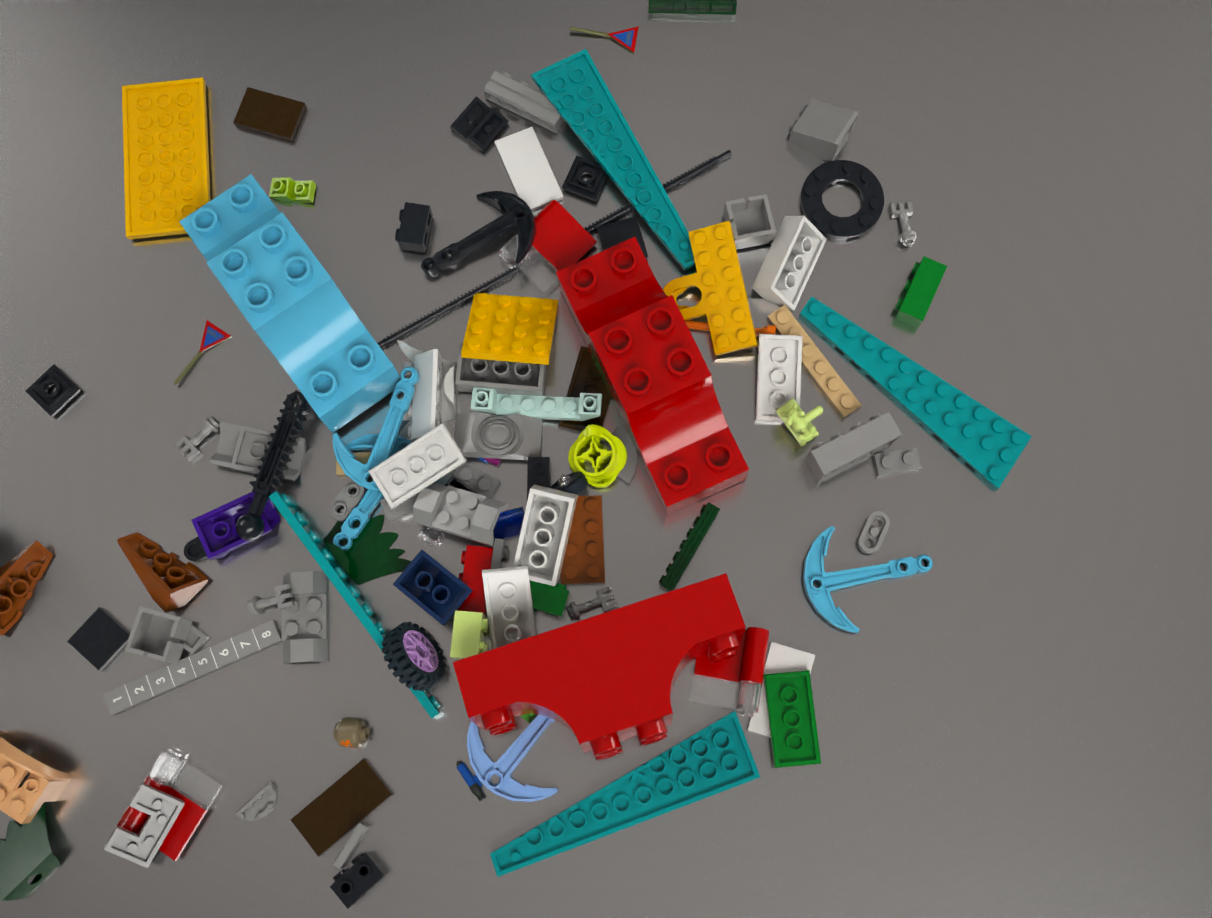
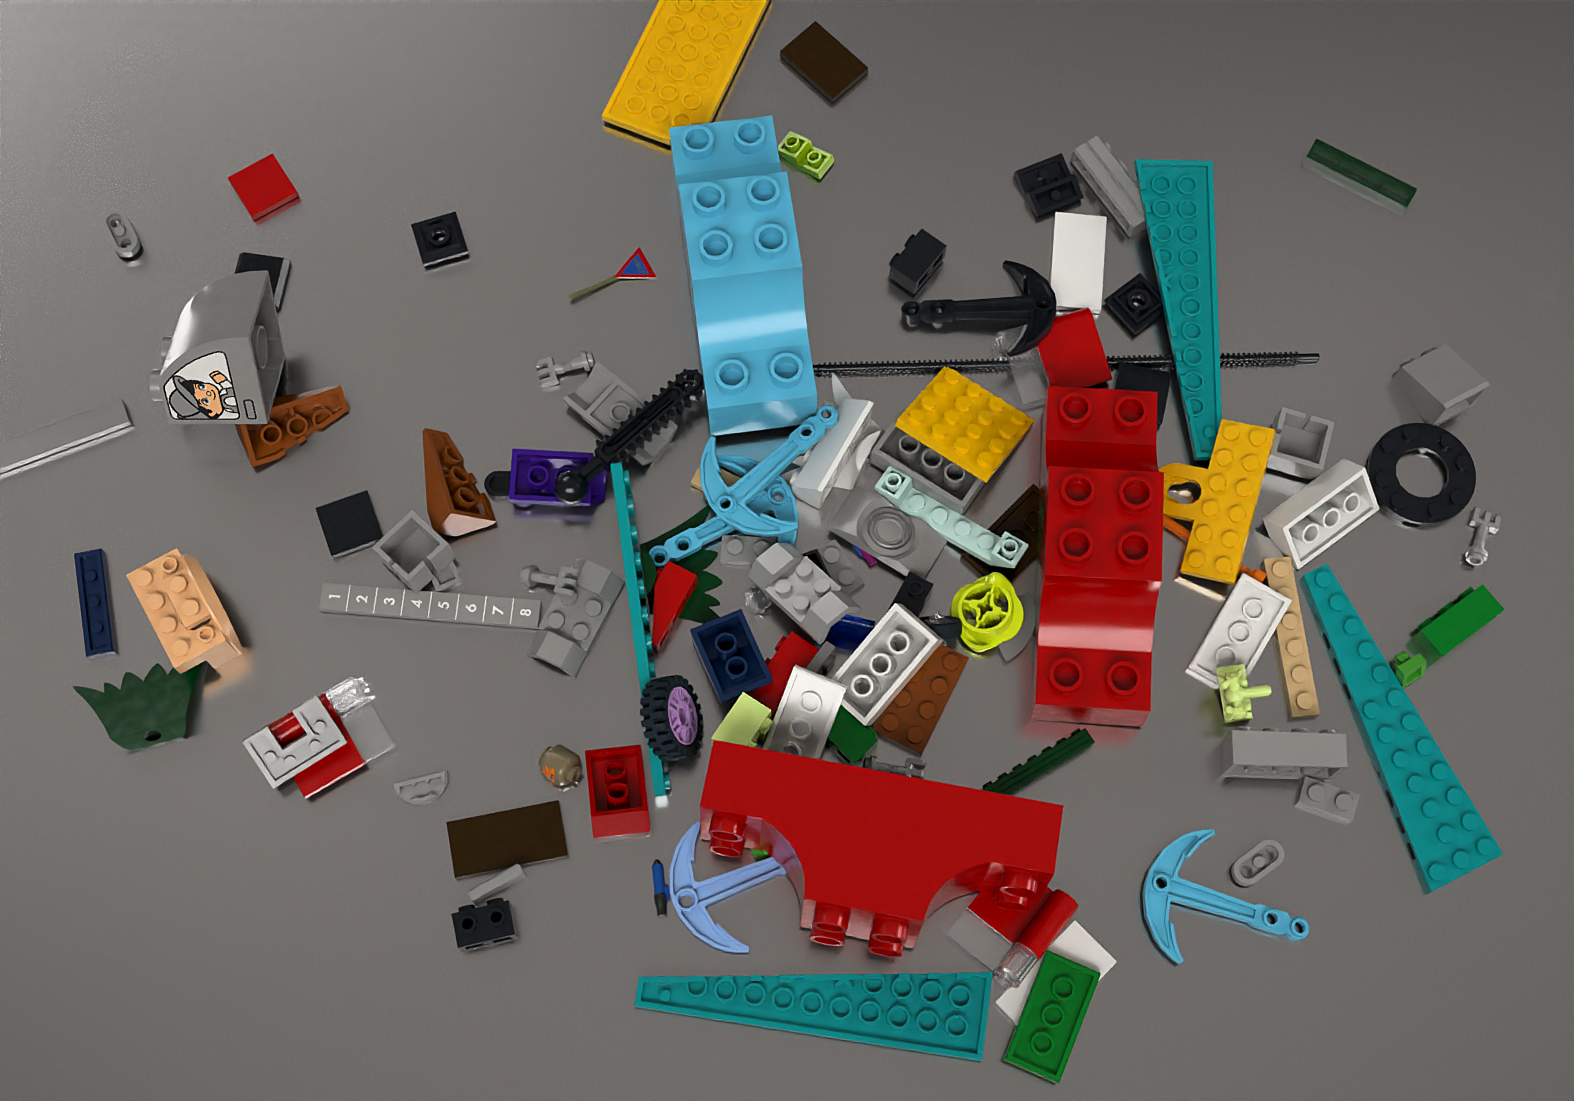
camera: 25 degrees right, 5 degrees down
light grey plate [330,481,366,522] -> none
white tile [368,423,467,509] -> none
piece [569,26,639,54] -> none
none -> red slope [585,744,650,838]
none -> red slope [652,561,698,653]
none -> bright green tile [1393,650,1427,688]

